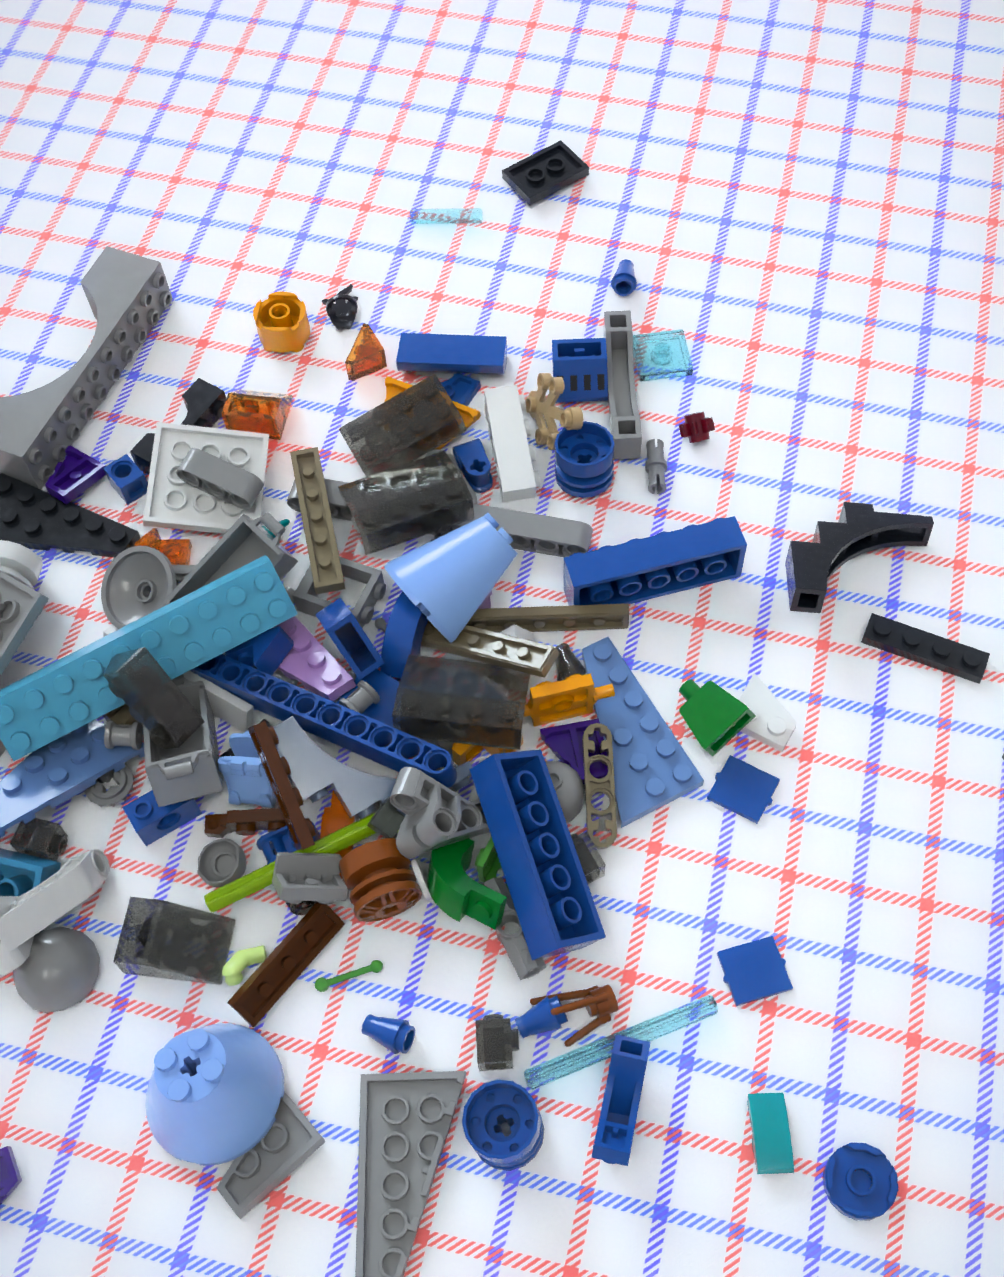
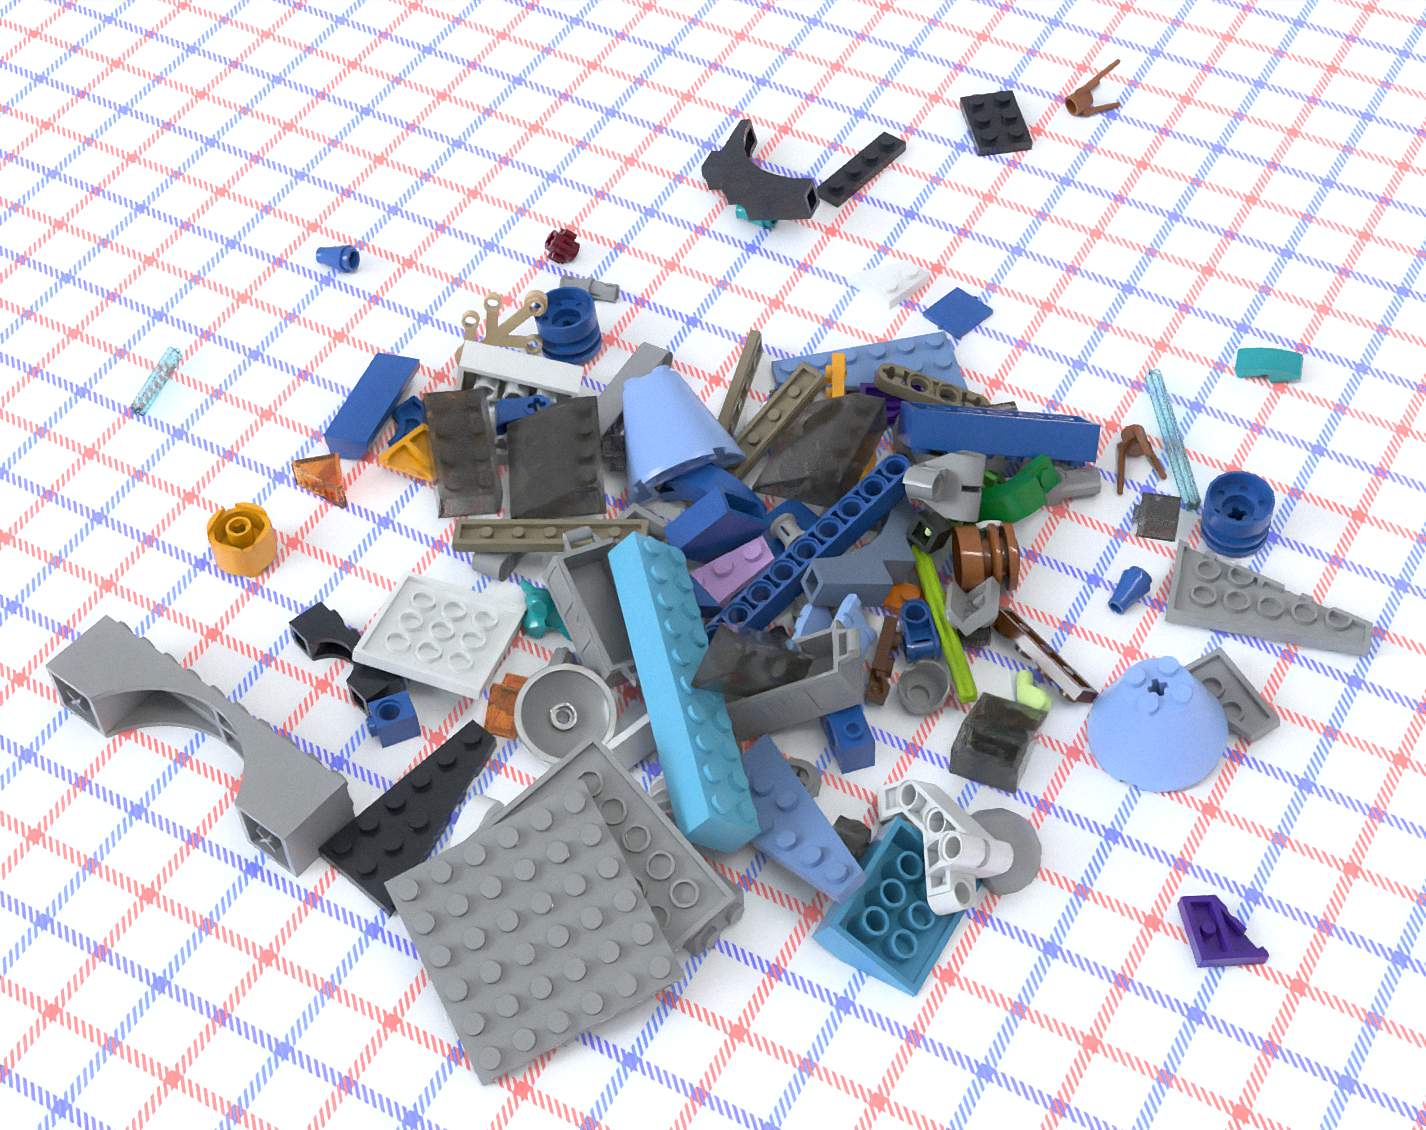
camera: 75 degrees left, 10 degrees down
dark purple wing [45,445,106,504] -> none
light grey bush [104,721,143,750] -> none
light grey beam [176,448,264,510] -> none
clear orange slope [222,389,293,440] -> none
reddish brown plate [247,721,316,850] -> none
bright green hinge [315,960,383,992] -> none
black piece [322,284,358,330] -> none
black plate [502,140,589,206] -> none
blue cone [515,995,568,1038] -> none
blue slope [552,338,608,403] -> none
blue brick [563,516,747,606] -> none
blue arch [591,1034,651,1166] -> none
light grey arch [603,310,642,459] -> none
clear light blue plate [633,329,693,382] -> none
green torso [679,679,756,757] -> none
blue piece [717,936,793,1006] -> none
blue tile [823,1142,898,1221] -> none

